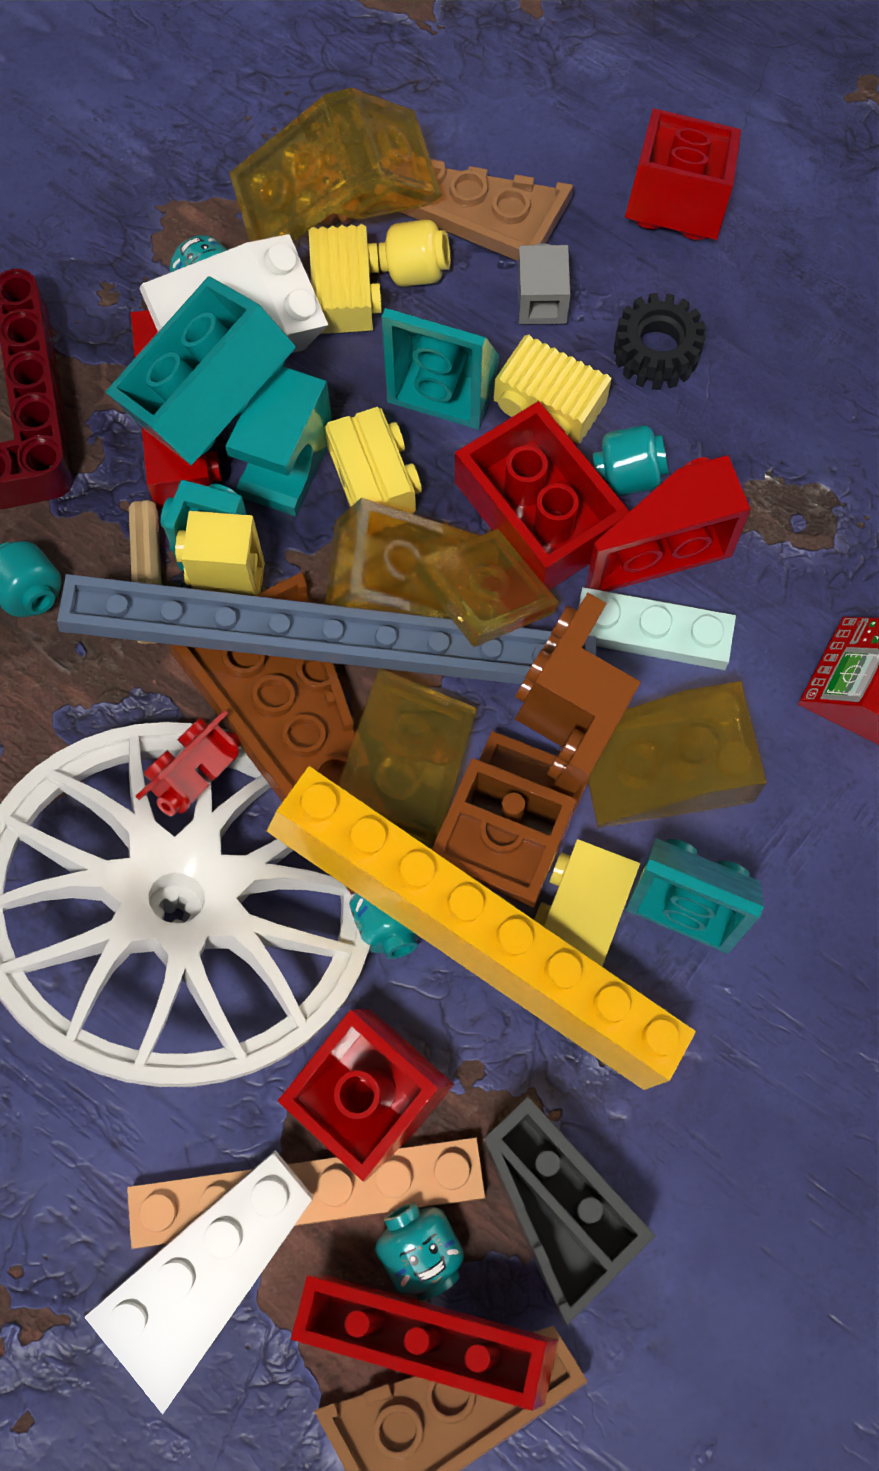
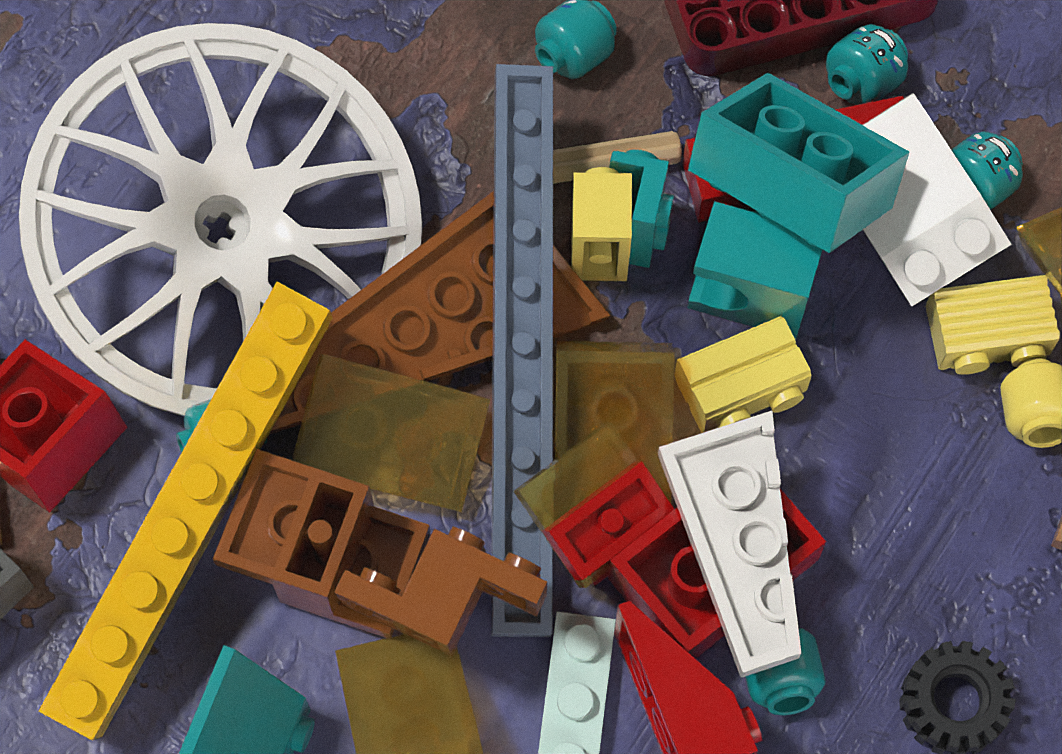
camera: 85 degrees right, 0 degrees up
red hinge [135,710,241,816] -> none
teal slope [382,308,499,430] -> none
light yellow brick [494,334,611,444] -> none
light grey brick [517,243,570,324] -> none
light yellow brick [534,839,640,966] -> none
none -> red plate [542,461,675,581]
none -> white wing [658,411,801,678]
none -> teal head [826,24,908,105]

